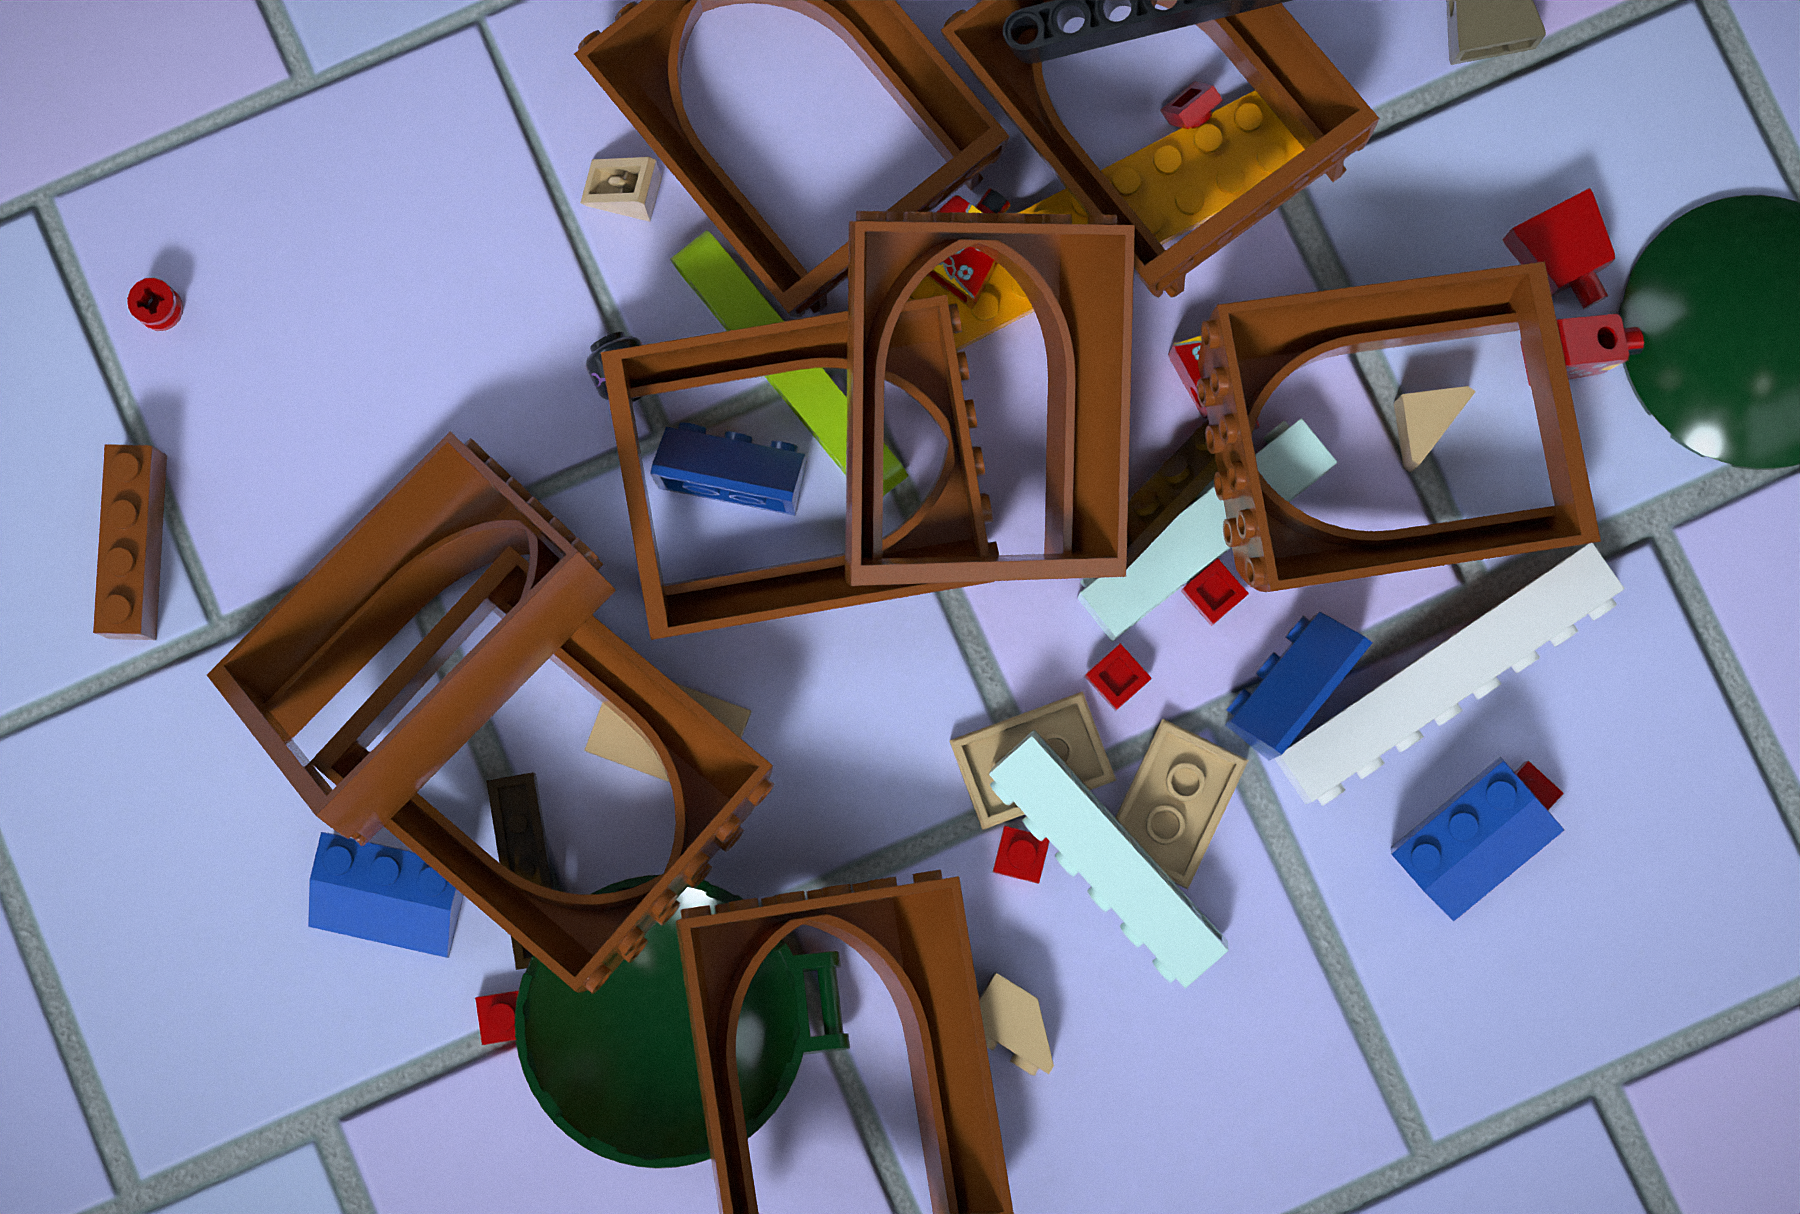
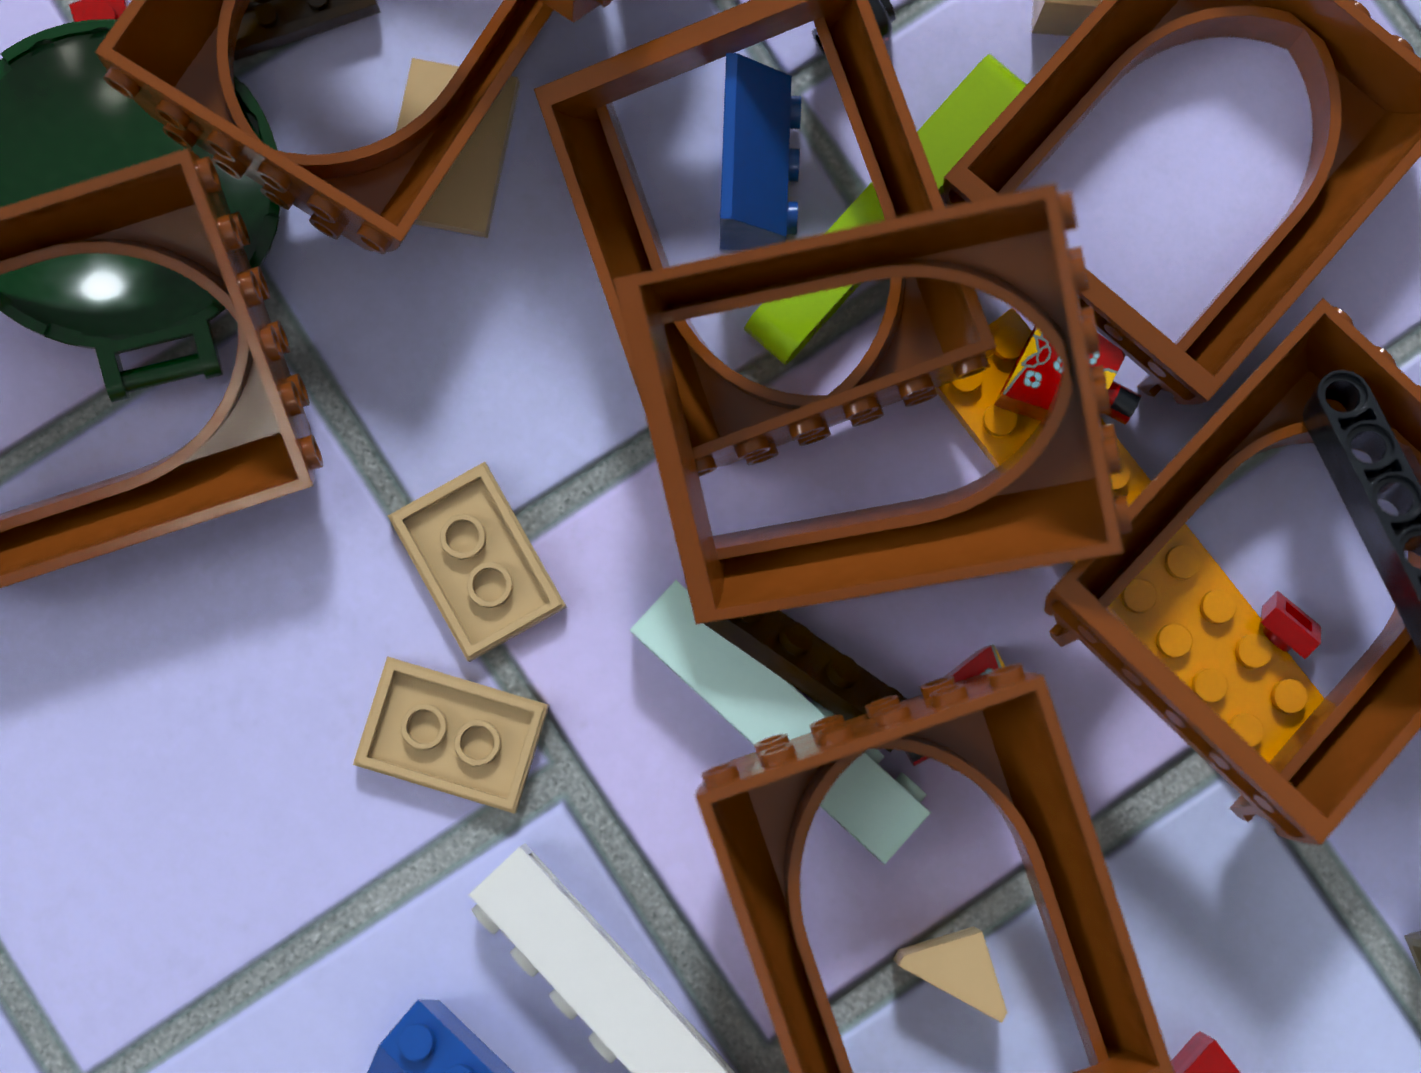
camera: 80 degrees right, 0 degrees up
tan slope [979,972,1054,1076] -> none
light aqua brick [989,730,1229,989] -> none
red plate [992,826,1050,884] -> none
red plate [1084,643,1152,711] -> none
red plate [1181,559,1249,626] -> none
blue slope [1225,612,1373,761] -> none

